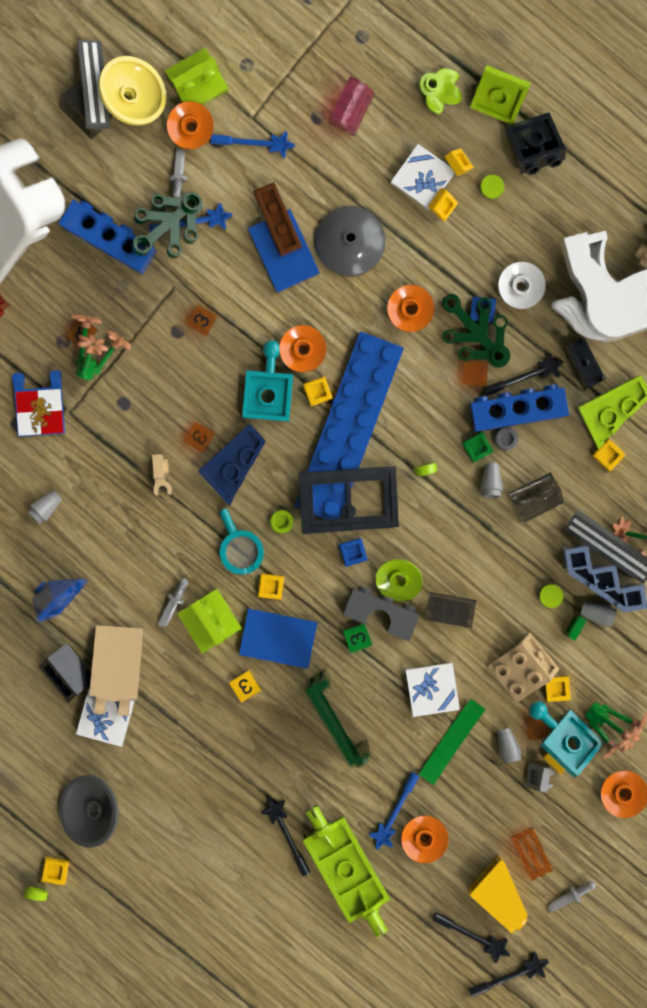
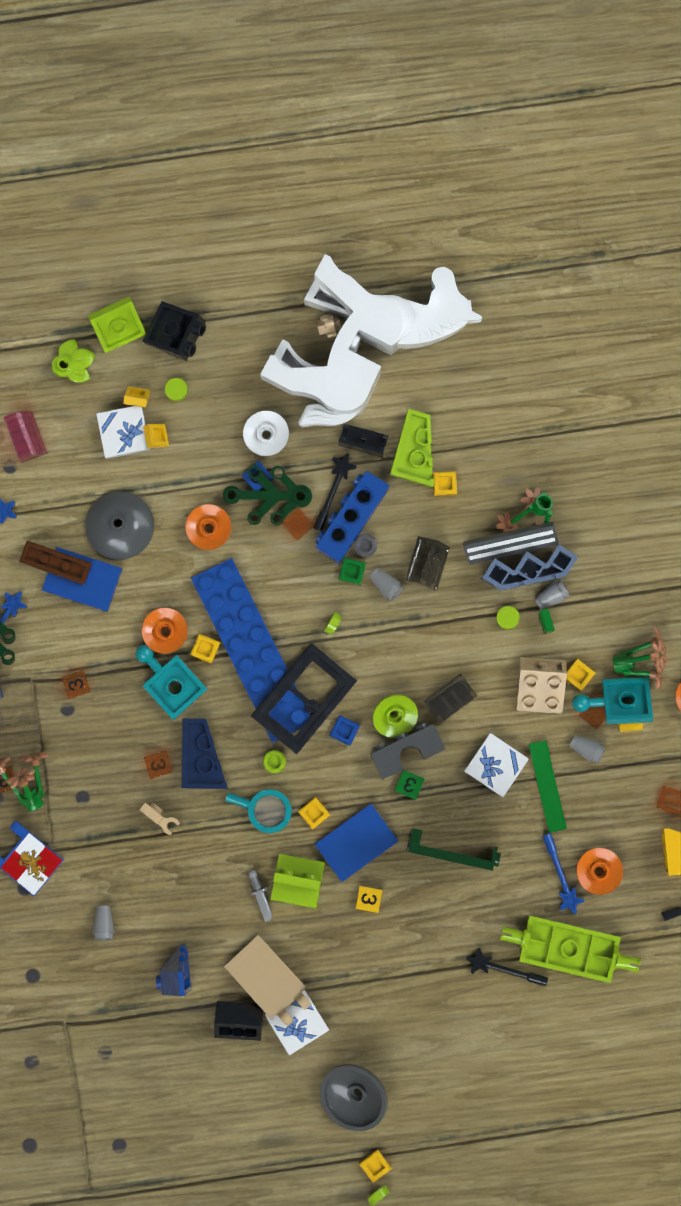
camera: 45 degrees left, 5 degrees down
light grey tile [525,763,555,792] -> none

